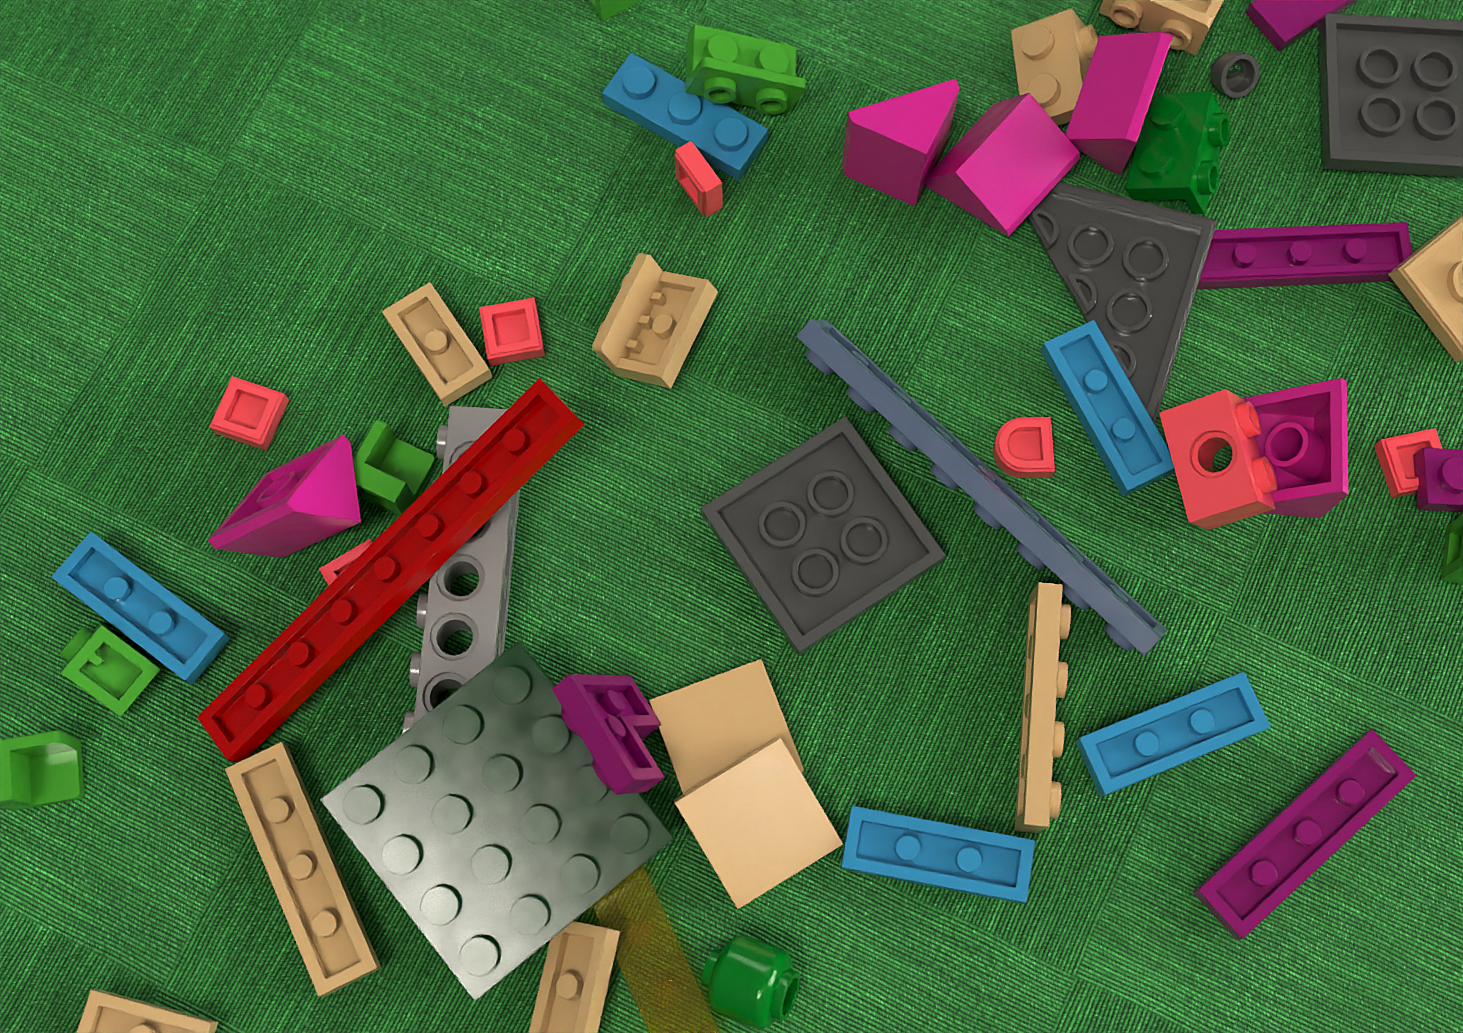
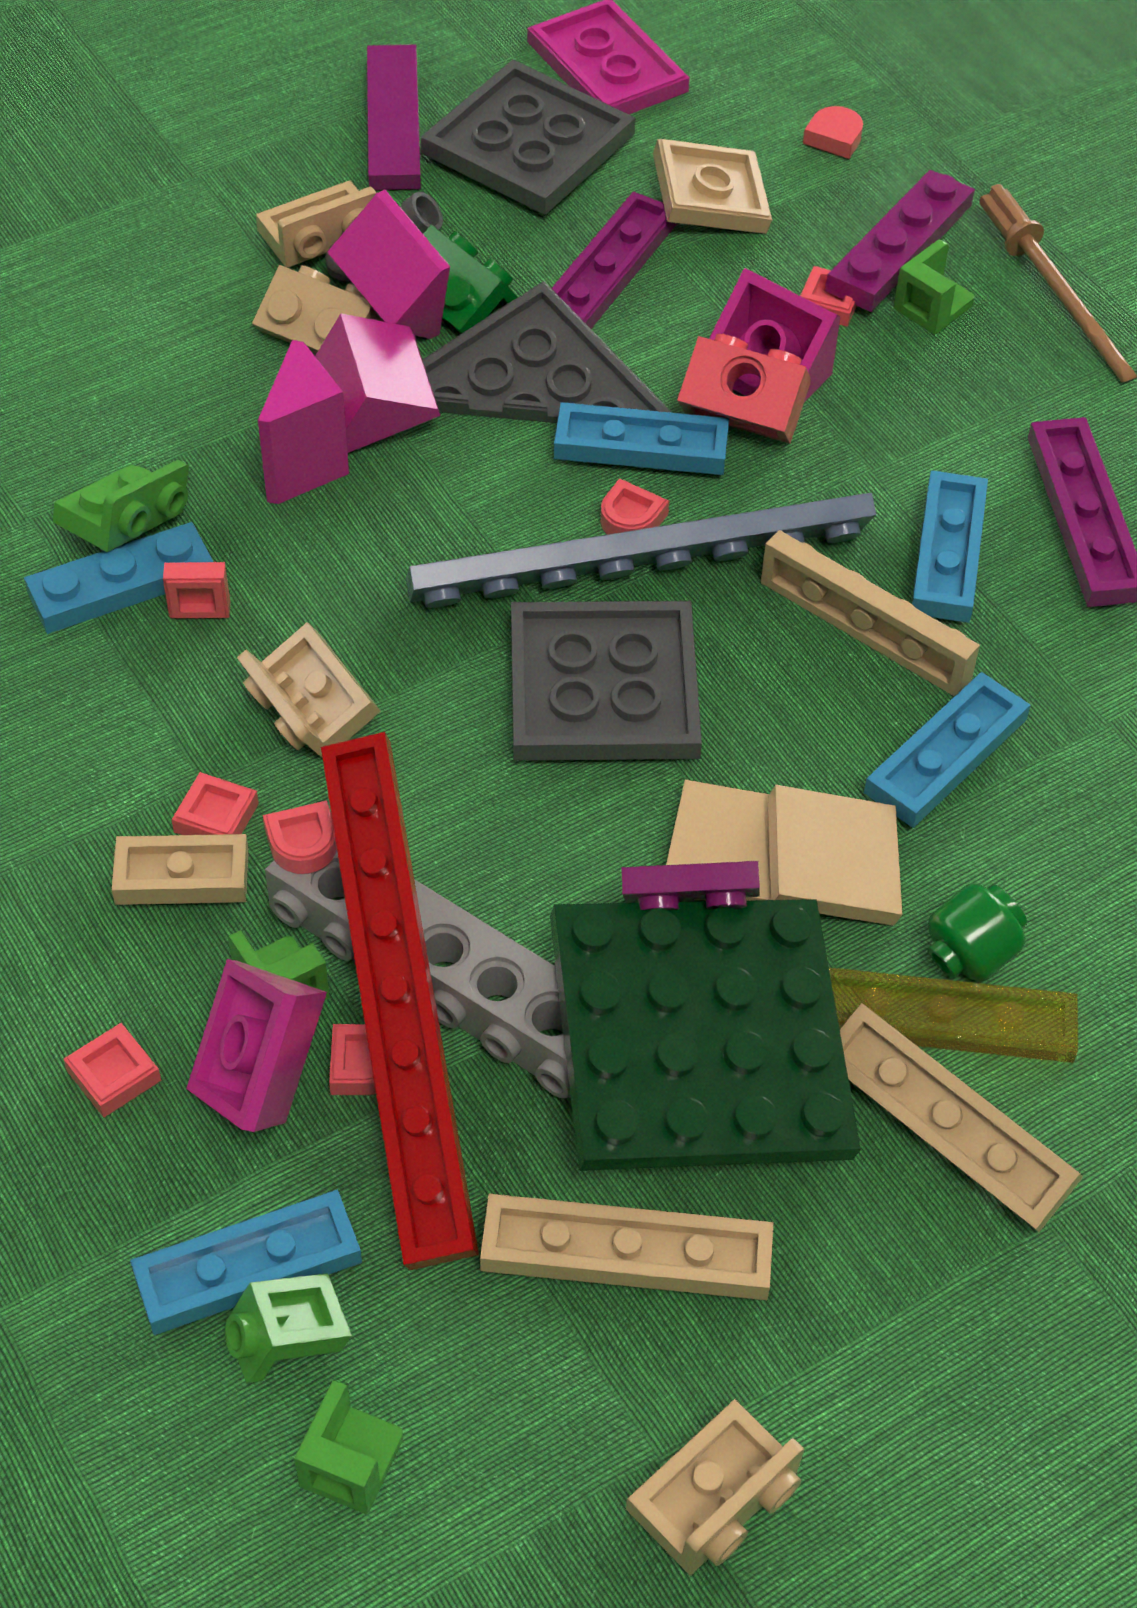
camera: 60 degrees left, 20 degrees down
none -> coral tile [263,801,337,874]

